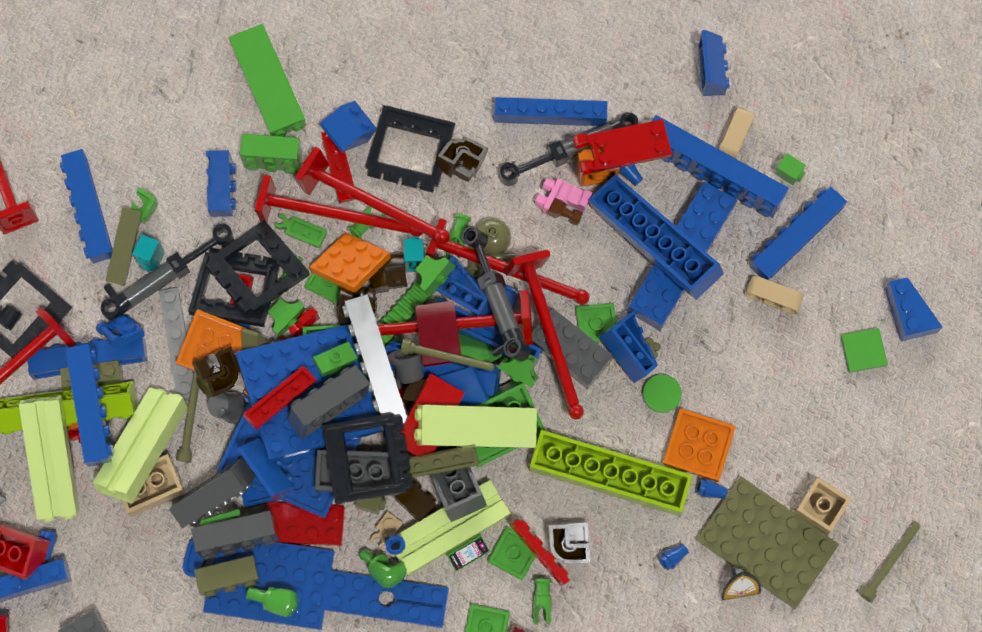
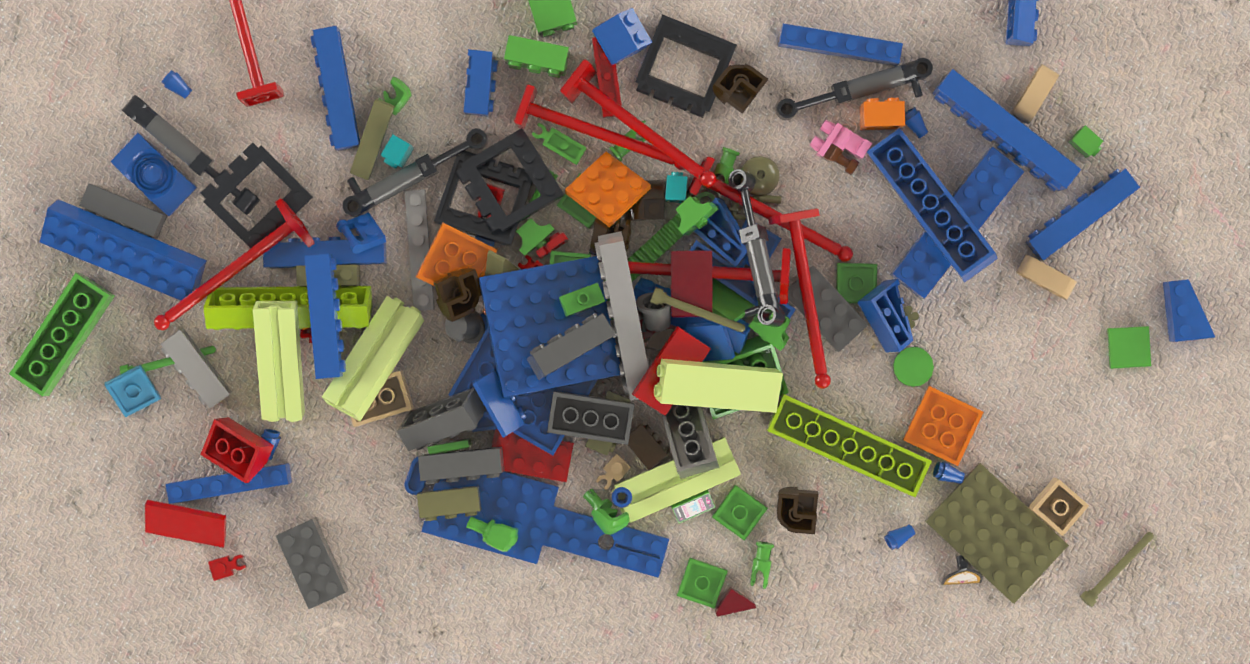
camera: 10 degrees right, 15 degrees up
olive piece [176,371,199,463] -> none
red plate [243,366,317,431] -> none
black hinge [322,413,414,505] -> none
olive tile [403,444,479,478] -> none
red plate [509,519,570,586] -> none
red hinge [572,119,672,175] -> none

